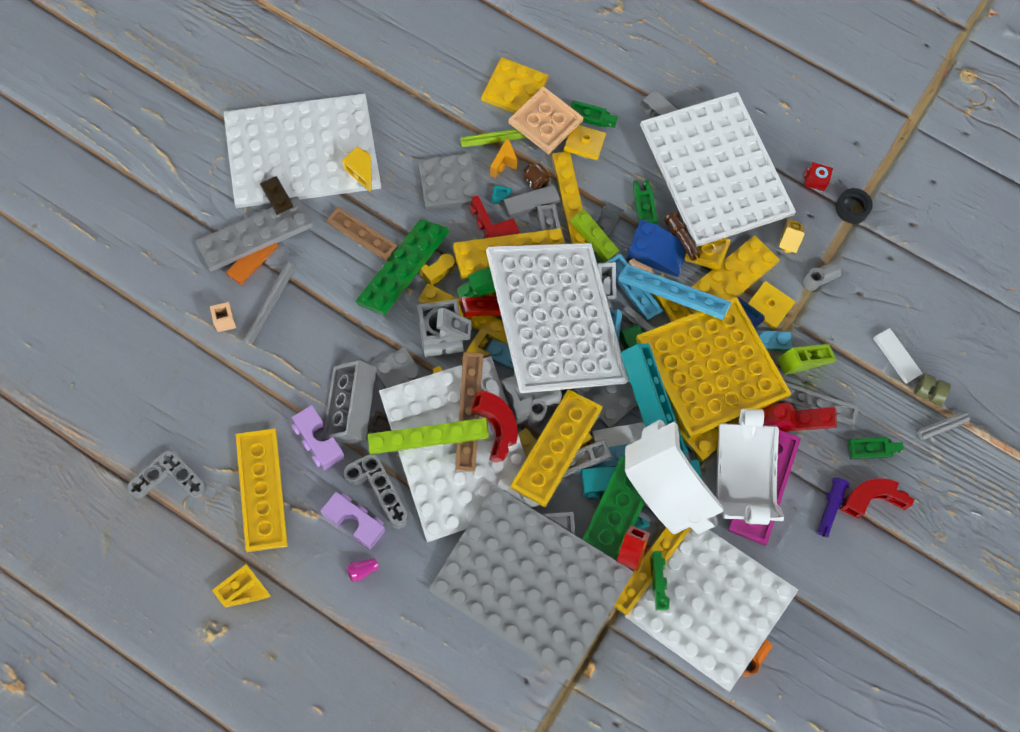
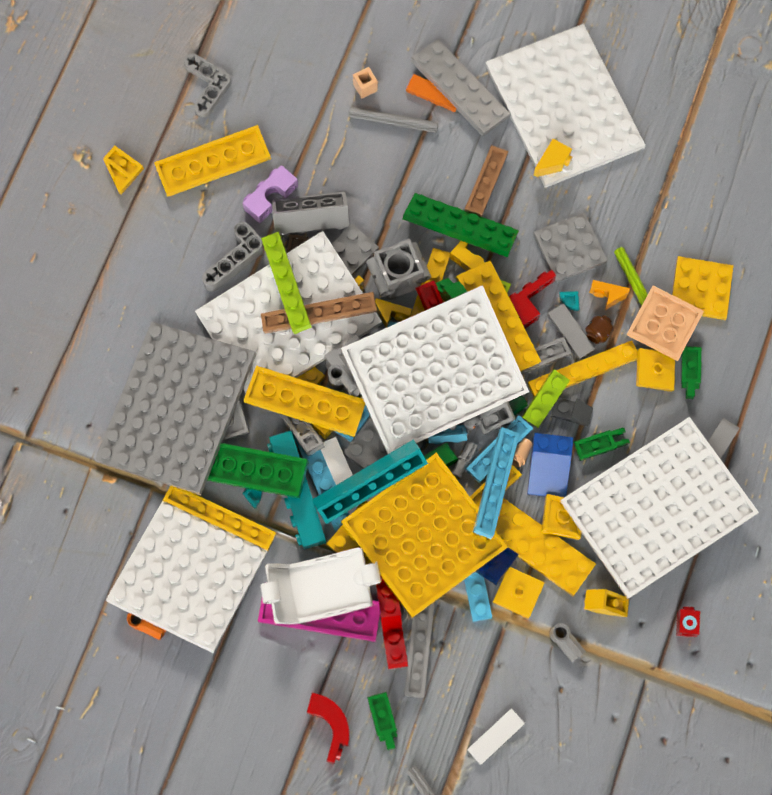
camera: 85 degrees right, 5 degrees up
dark brown plate [260,176,293,215] -> none
lavender arch [321,492,385,551] -> none
dark pink cone [346,558,379,582] -> none
light grey slope [437,308,472,340] -> none
red arch [471,390,518,463] -> none
red arch [617,526,650,571] -> none
white panel [625,420,723,534] -> none
green hinge [650,551,670,611] -> none
reddish brown pin [664,212,701,261] -> none
lime slope [777,344,837,375] -> none
dark purple pin [816,477,850,538] -> none
black tyre [836,188,873,224] -> none
olive wheel [914,373,951,406] -> none

